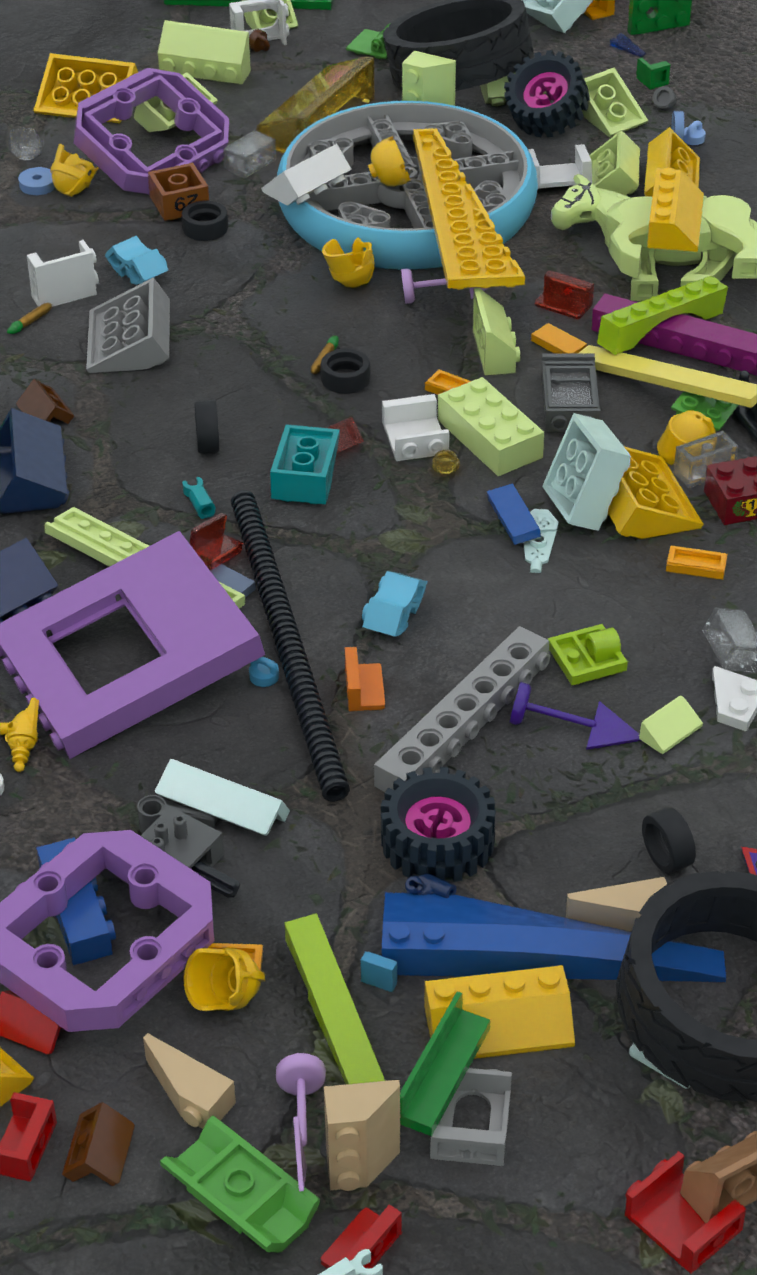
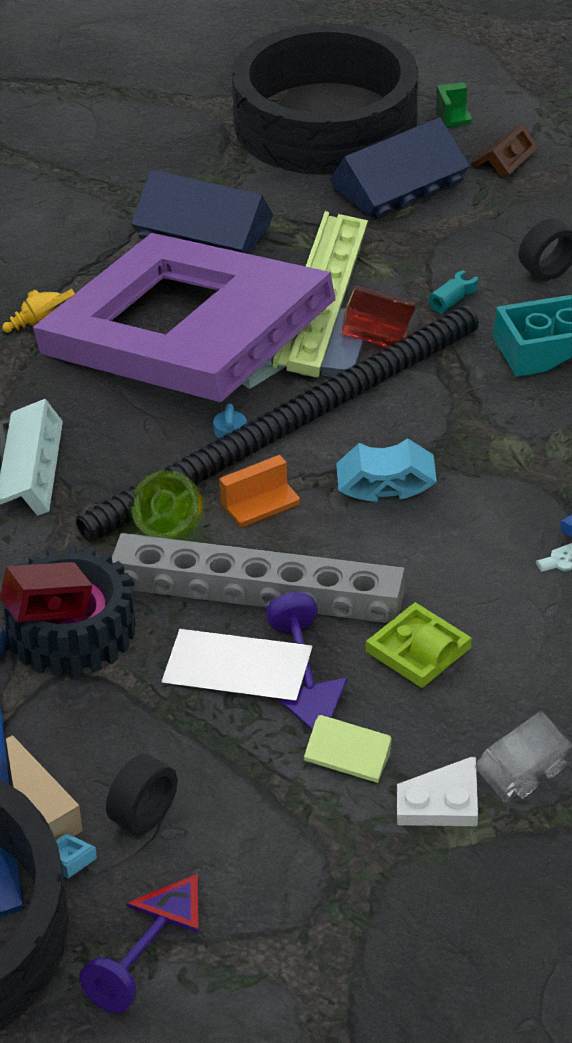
camera: 65 degrees right, 0 degrees up
none -> dark red brick [0,562,93,622]
none -> clear neon green cylinder [131,470,204,540]
none -> white sticker [162,629,312,700]

